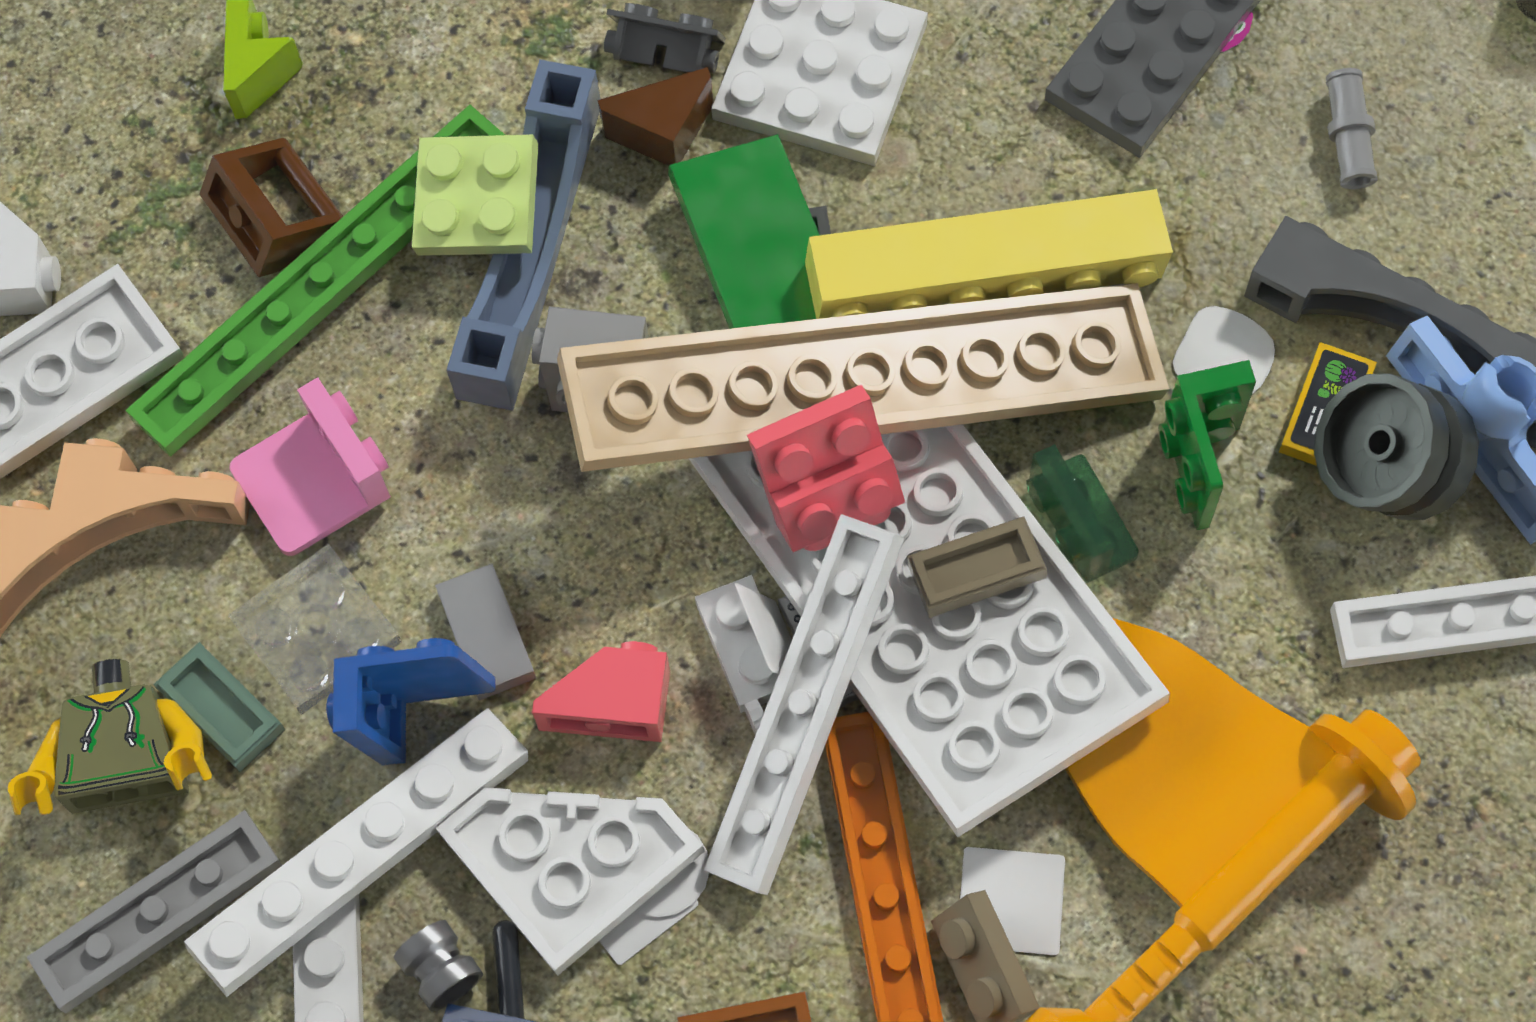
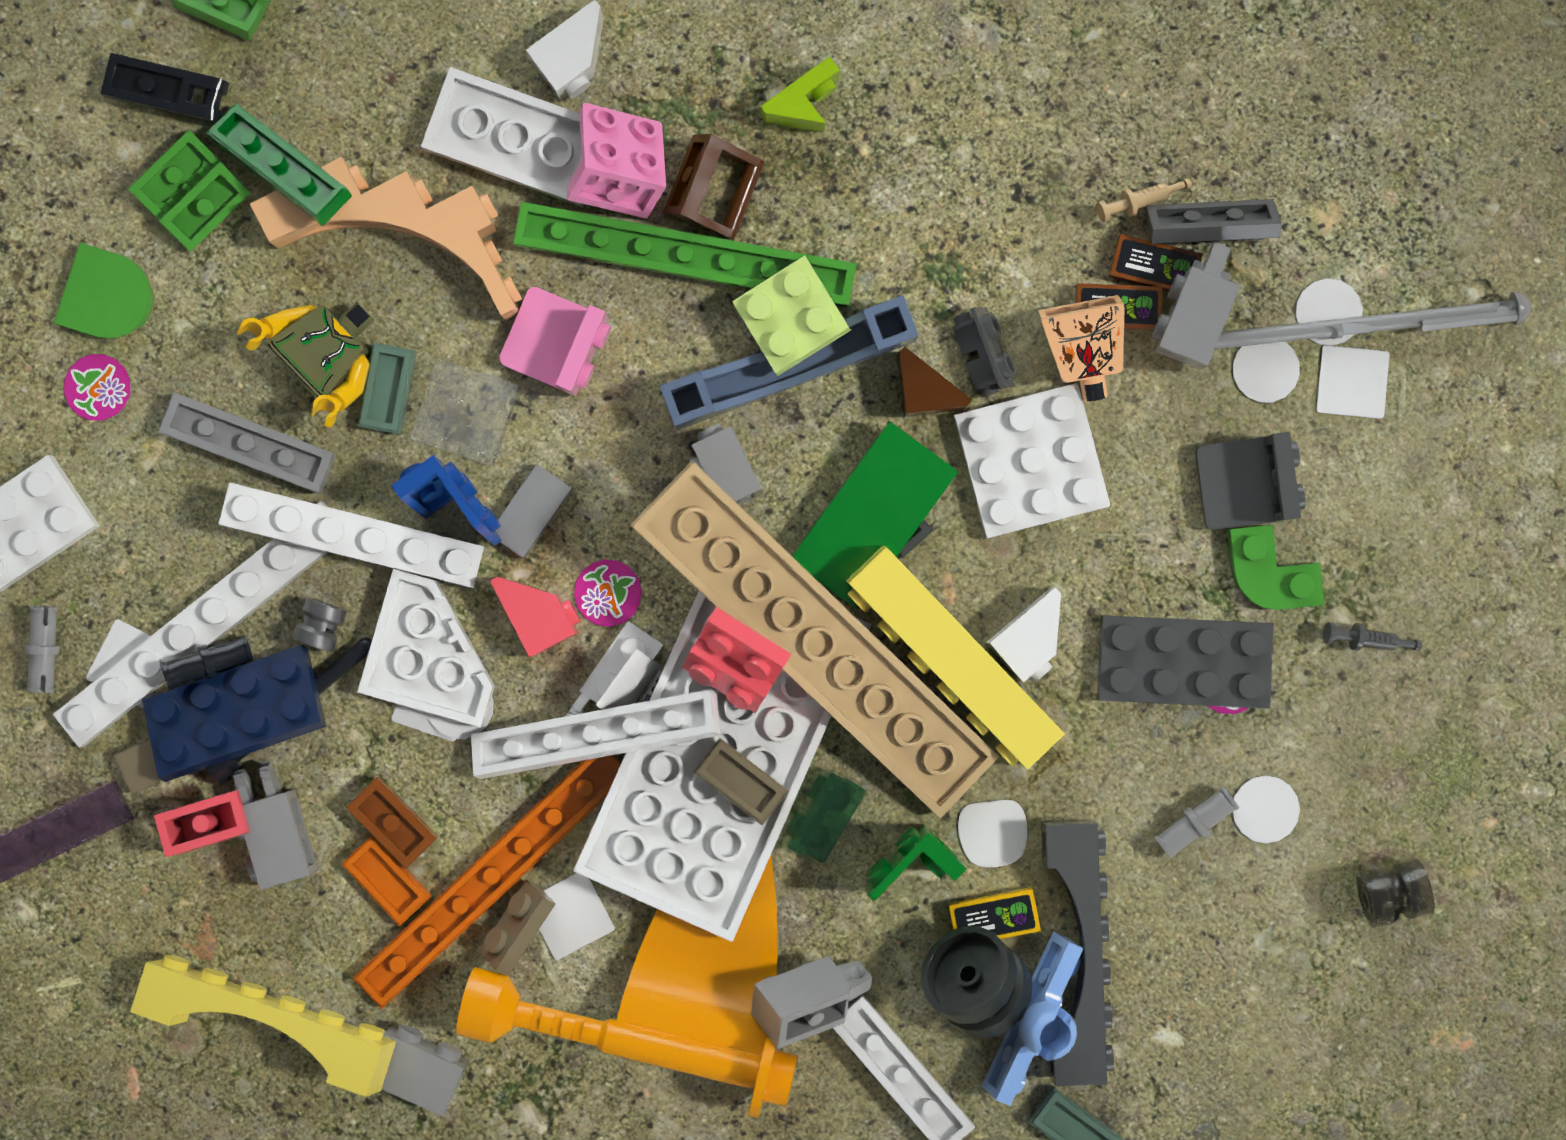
camera: 55 degrees right, 20 degrees up
none -> bright pink bracket [567,103,666,219]
none -> sticker [574,559,642,627]
none -> light grey hinge [751,956,872,1049]
none -> white slope [986,587,1061,683]
none -> white sticker [1233,775,1300,843]

